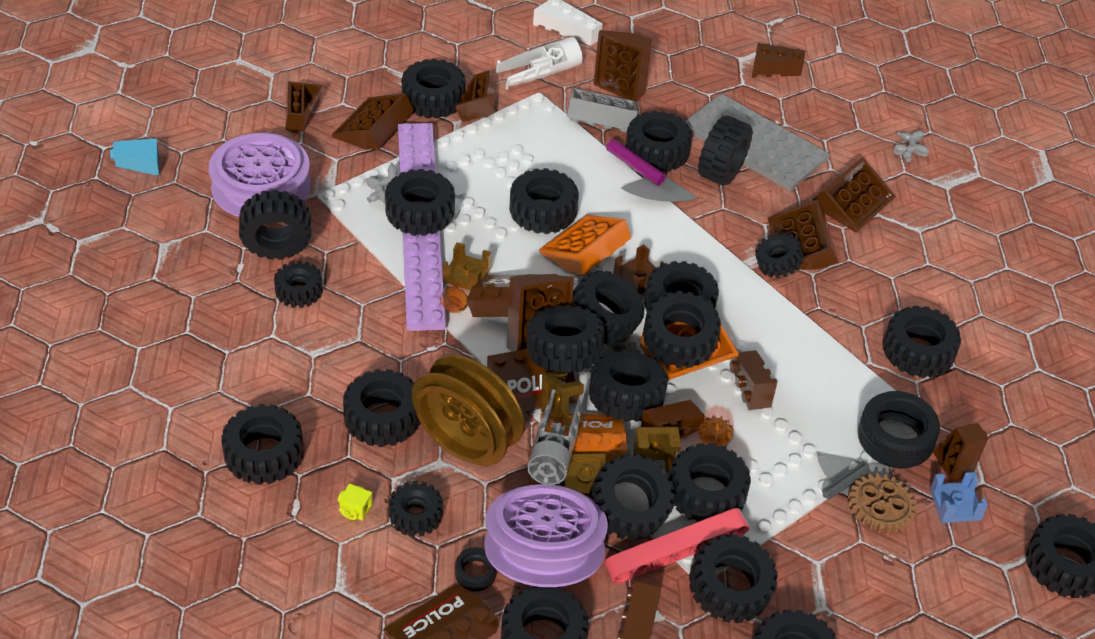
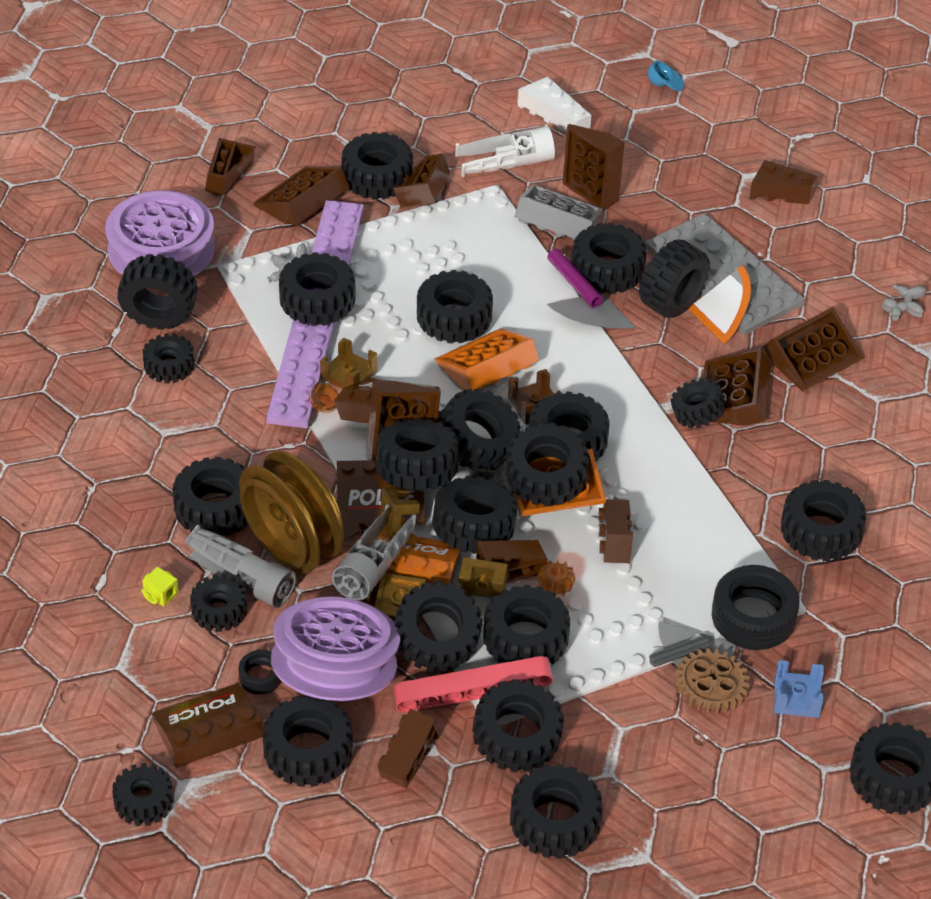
camera: 15 degrees right, 0 degrees up
medium azure slope [110,138,159,175] -> none
black tyre [221,404,304,485] -> none
reddish brown wedge [933,423,988,482] -> none
none -> light grey piece [184,525,296,608]
none -> sticker [688,265,751,344]

